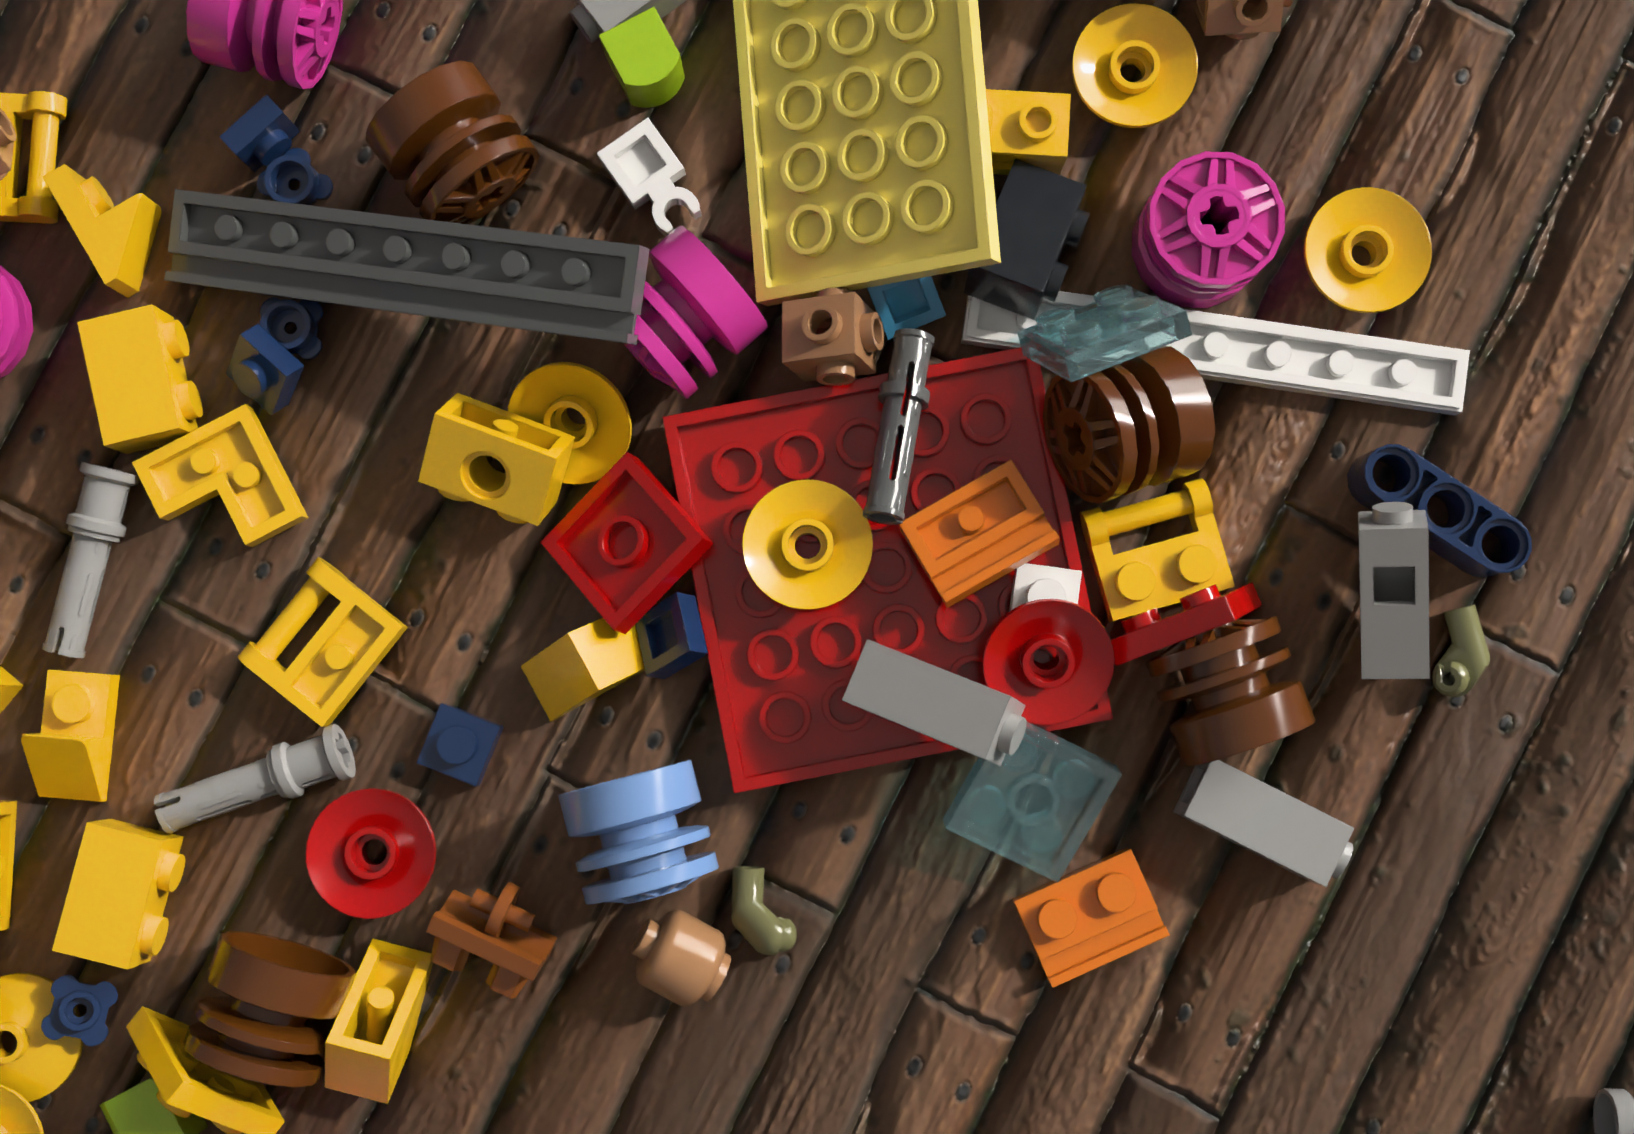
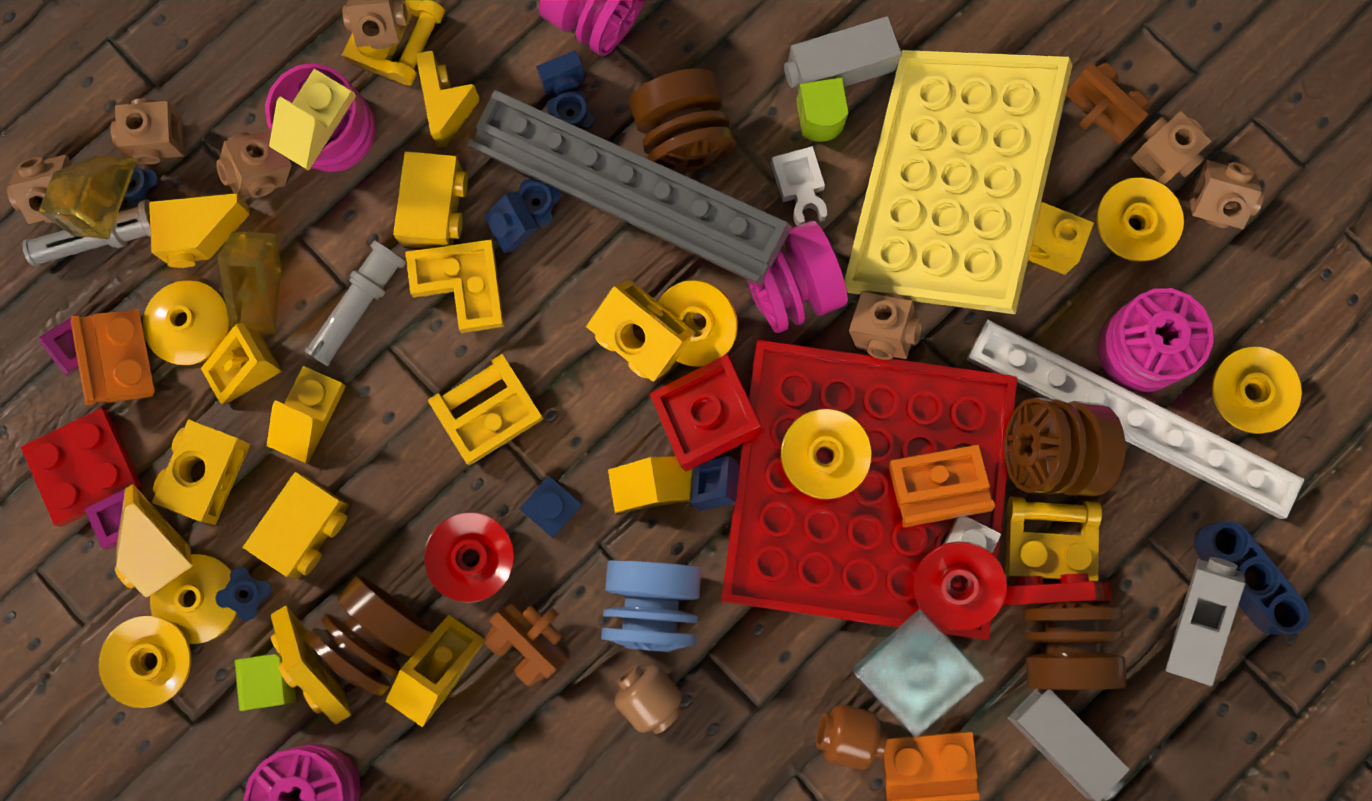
camera: 15 degrees right, 5 degrees down
light grey pin [154,724,356,834] -> none
olive arm [731,866,797,956] -> none
light grey brick [842,639,1027,766] -> none
dark grey pin [863,328,934,525] -> none
dark azure plate [867,276,946,340] -> none
black brick [964,159,1090,320] -> none
clear light blue plate [1017,285,1192,382] -> none
olive arm [1432,604,1490,697] -> none
none -> dark orange head [816,705,887,770]

